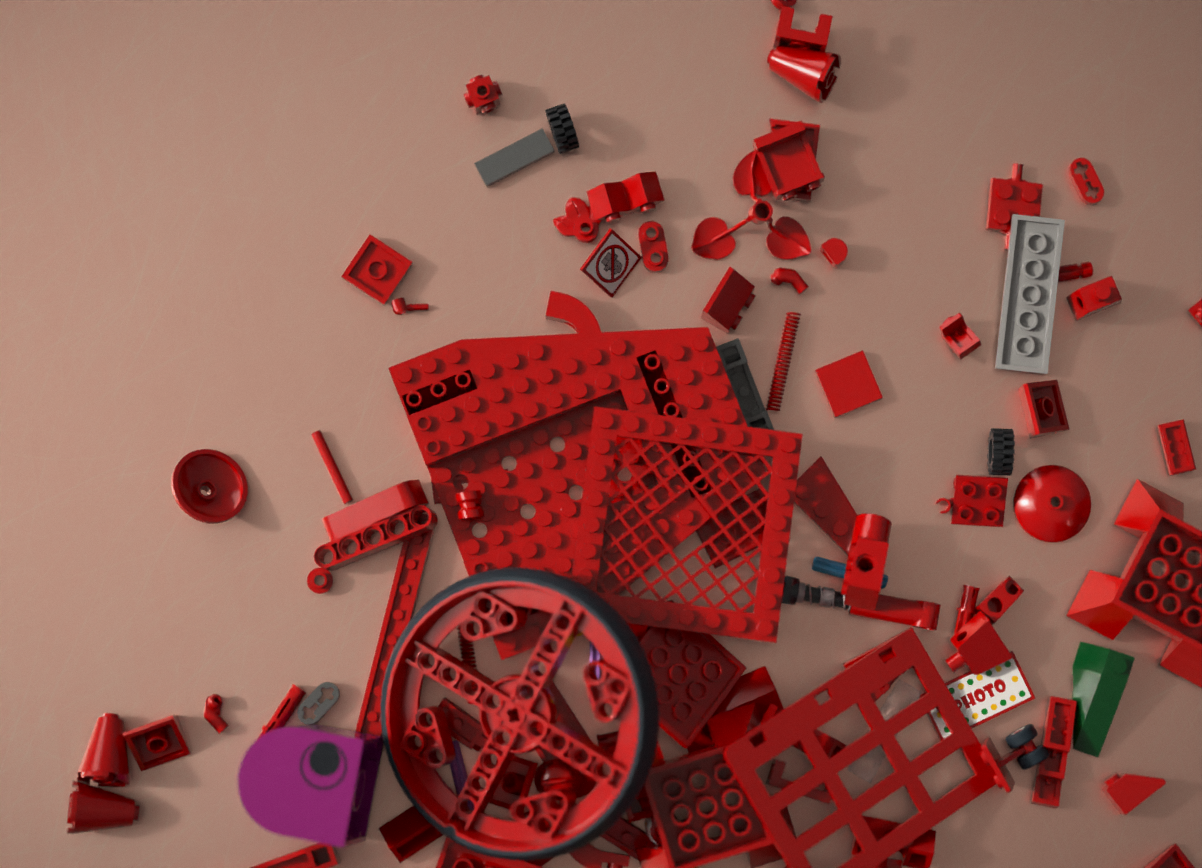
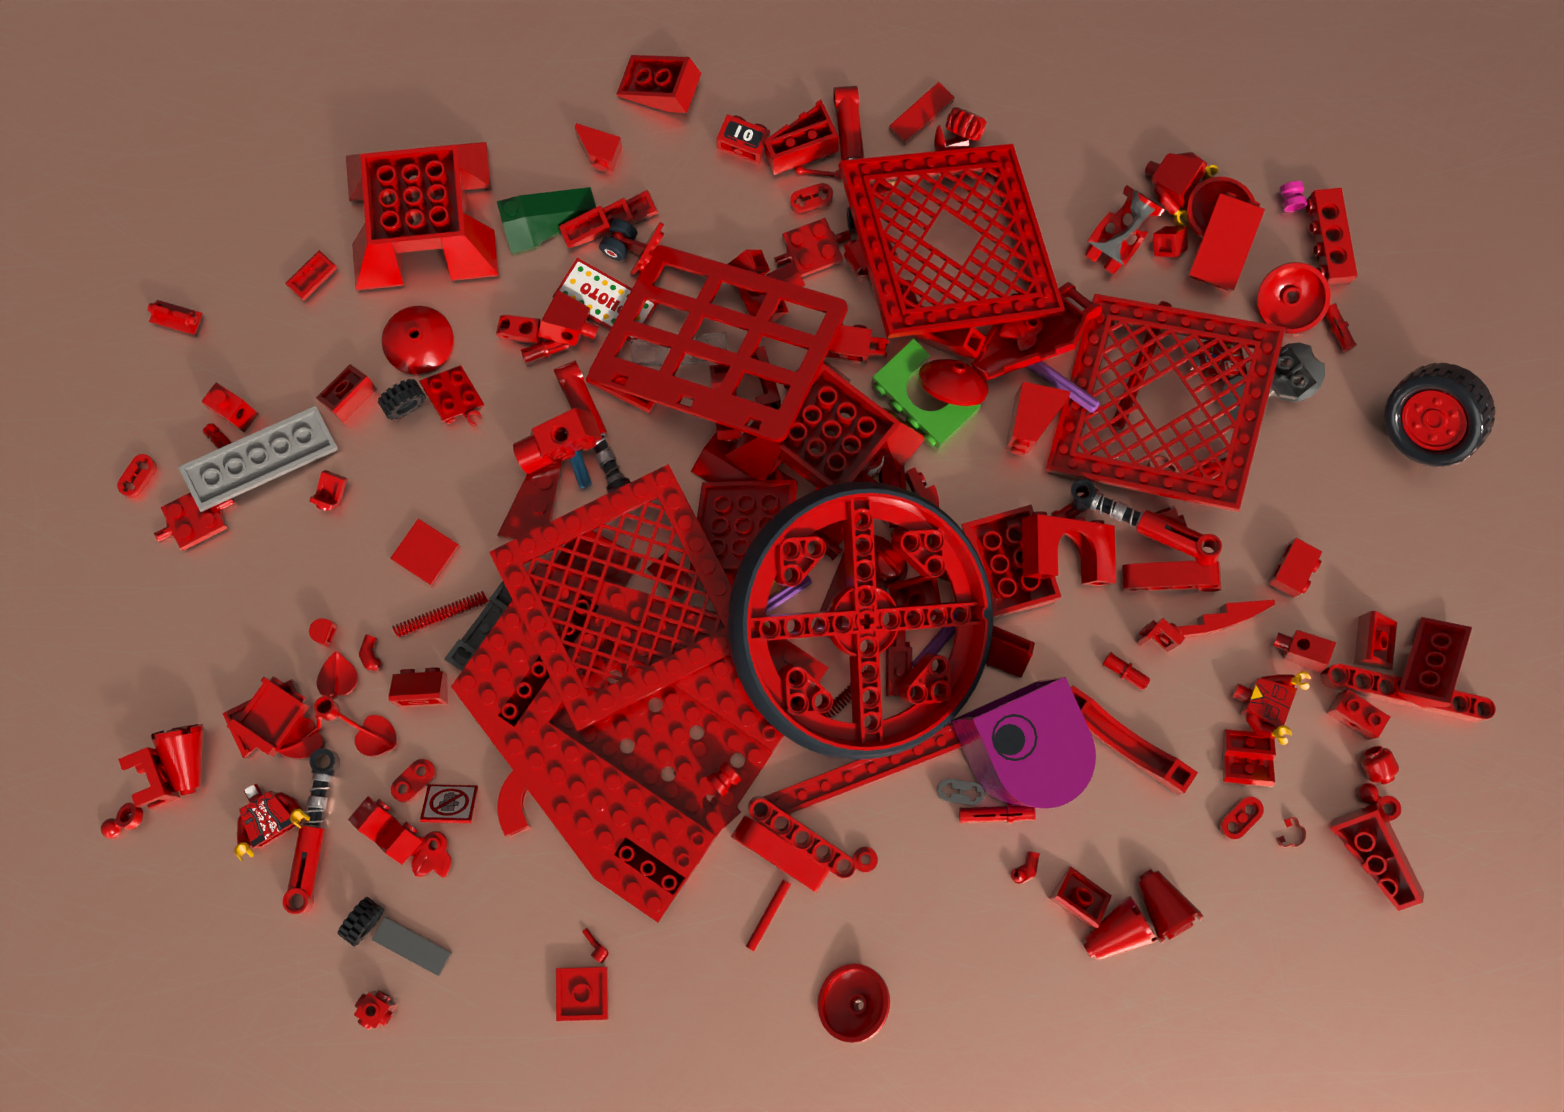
camera: 130 degrees left, 5 degrees down
none -> torso [234,784,310,861]
none -> piece [283,748,340,914]
none -> red slope [647,554,697,602]

